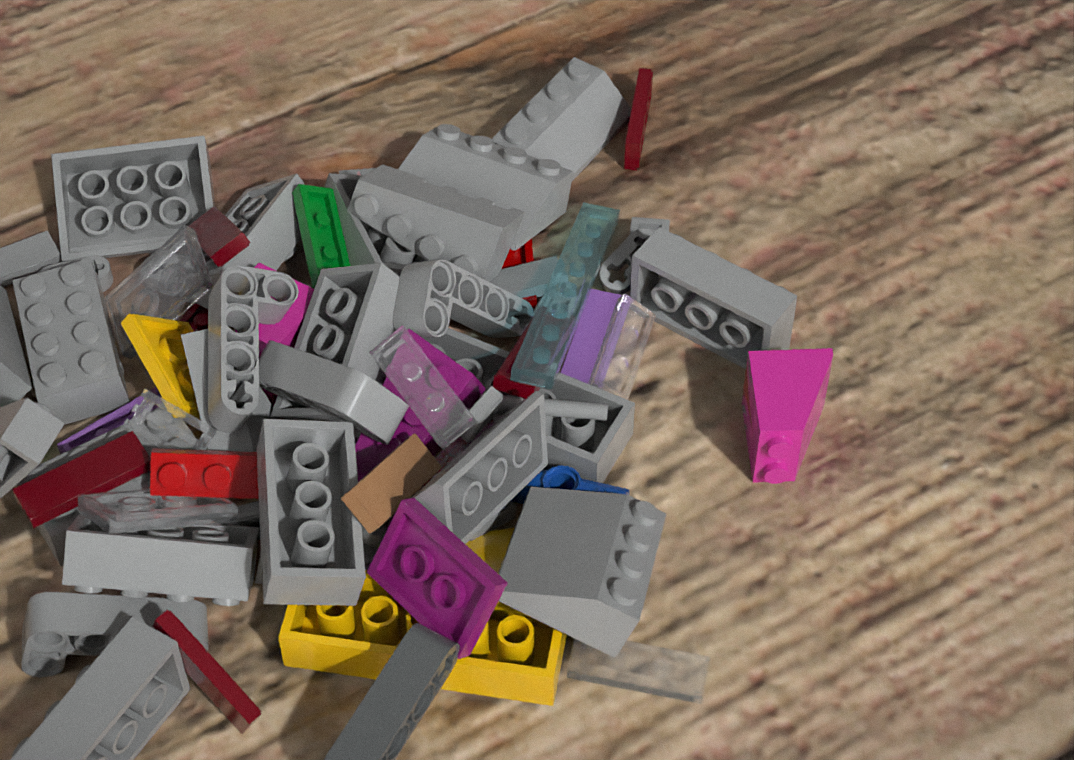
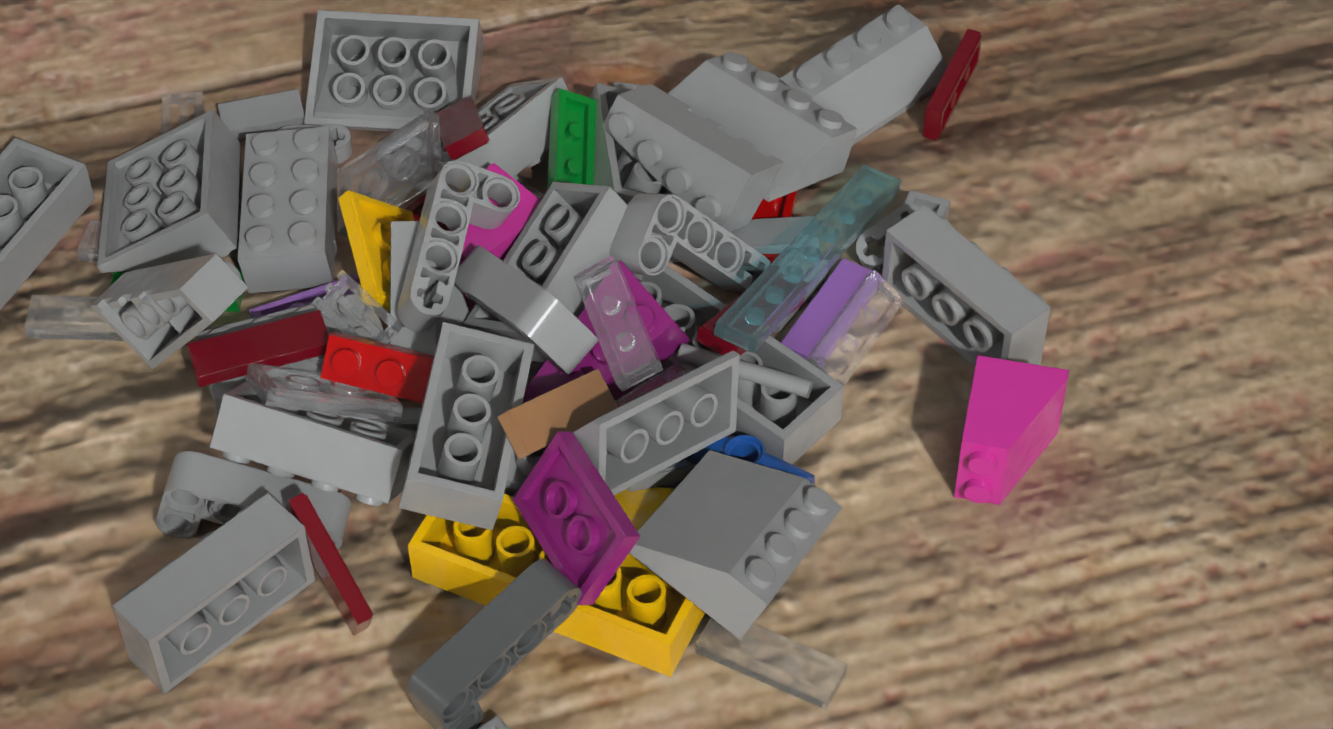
camera: 15 degrees right, 0 degrees up
light grey tile [457,386,503,443] -> none

